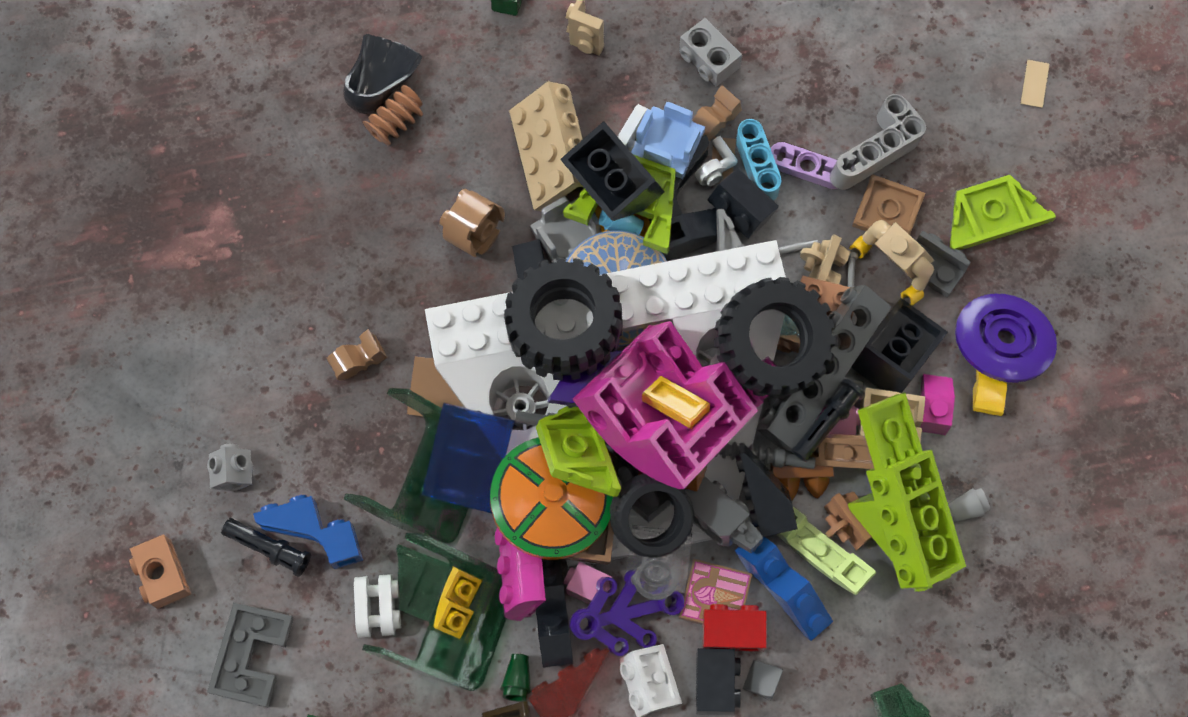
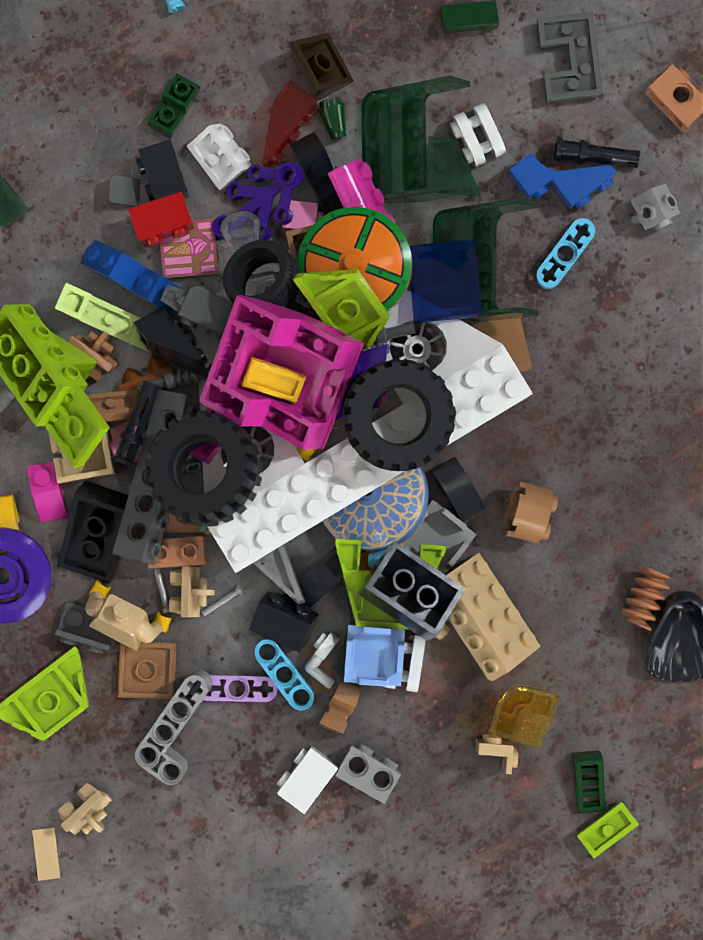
camera: 160 degrees right, 15 degrees up
medium nougat leg [327,329,388,381] -> none
yellow slope [433,566,482,639] -> none
none -> tan hips [58,783,112,835]
none -> white brick [277,746,338,814]
none -> clear yellow brick [487,685,560,749]
none -> medium azure beam [536,218,595,289]

